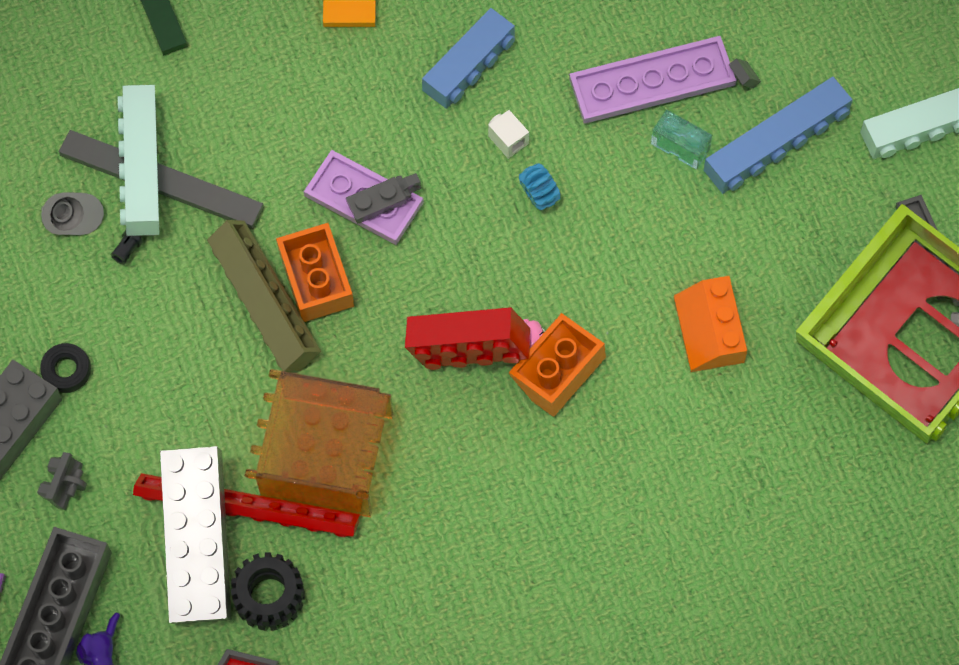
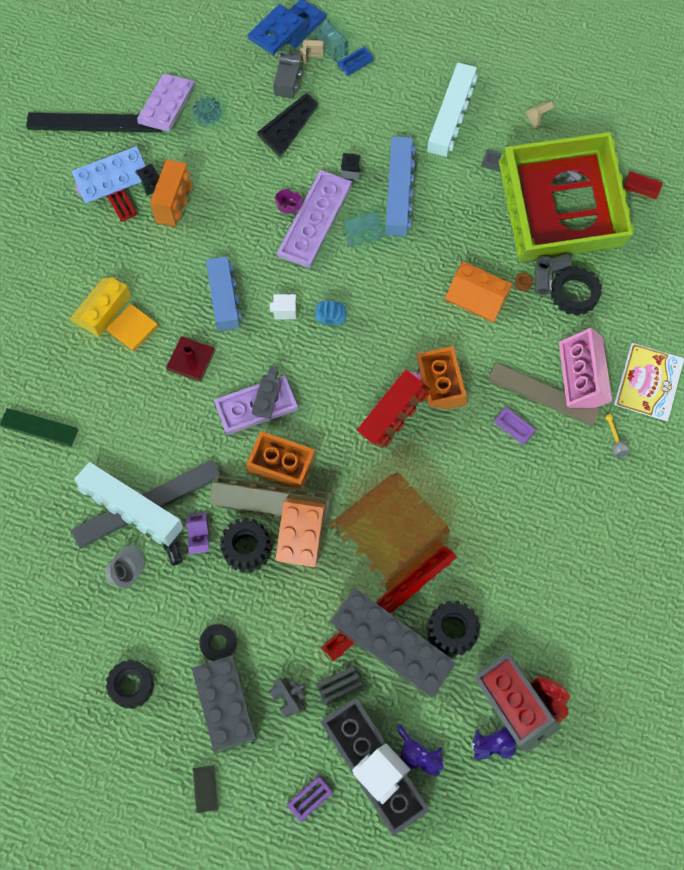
camera: 50 degrees left, 0 degrees up
none -> dark red tile [166,336,216,382]
none -> medium lavender slope [186,512,210,554]
none -> black tyre [220,518,272,573]
none -> magenta hair [274,189,303,214]
none -> orange brick [275,498,326,567]
none -> dark grey tile [316,666,363,704]
none -> black bracket [341,153,361,172]
none -> white plate [352,744,411,804]
none -> dark tan tile [488,363,600,427]
none -> medium lavender tile [494,407,536,446]
none -> dark orange tile [514,273,533,292]
none -> dark grey piece [534,252,572,295]
none -> black tyre [551,266,602,316]
none -> bright pink slope [559,328,612,408]
none -> light grey hinge [605,414,630,458]
none -> sticker [614,343,684,421]

